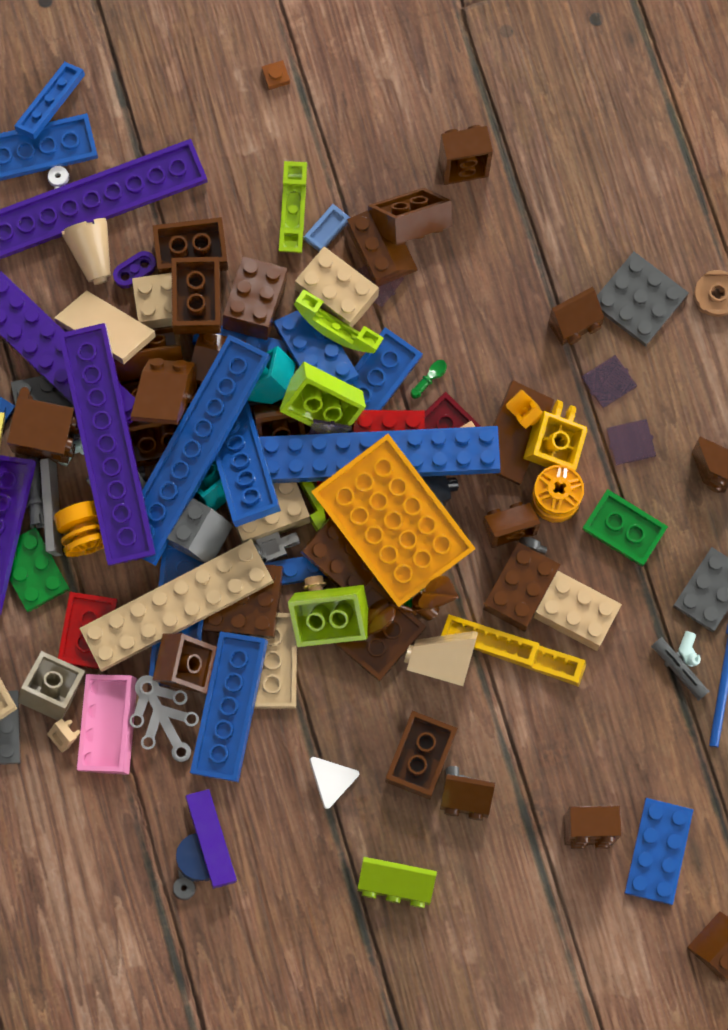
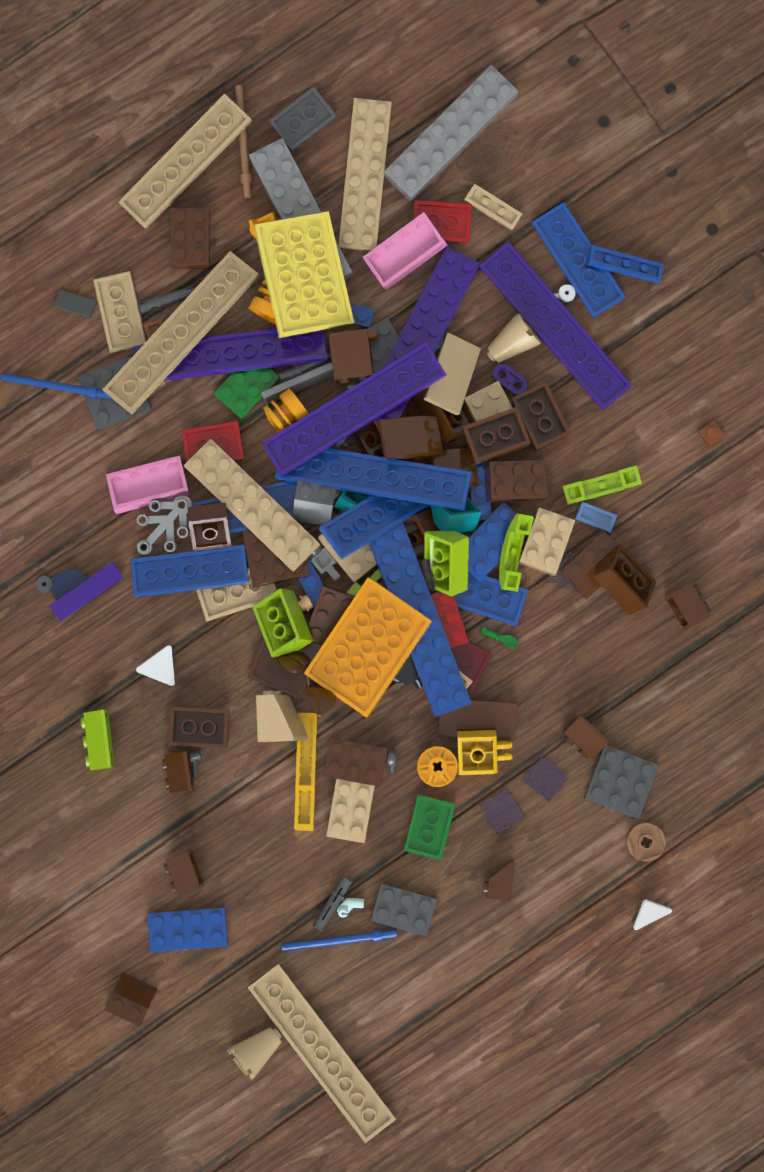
camera: 75 degrees right, 10 degrees up
dark tan slope [17,651,85,721] -> none
tan tile [47,719,80,752] -> none
reddish brown slope [483,502,540,548] -> none
light orange bracket [506,390,543,429] -> none

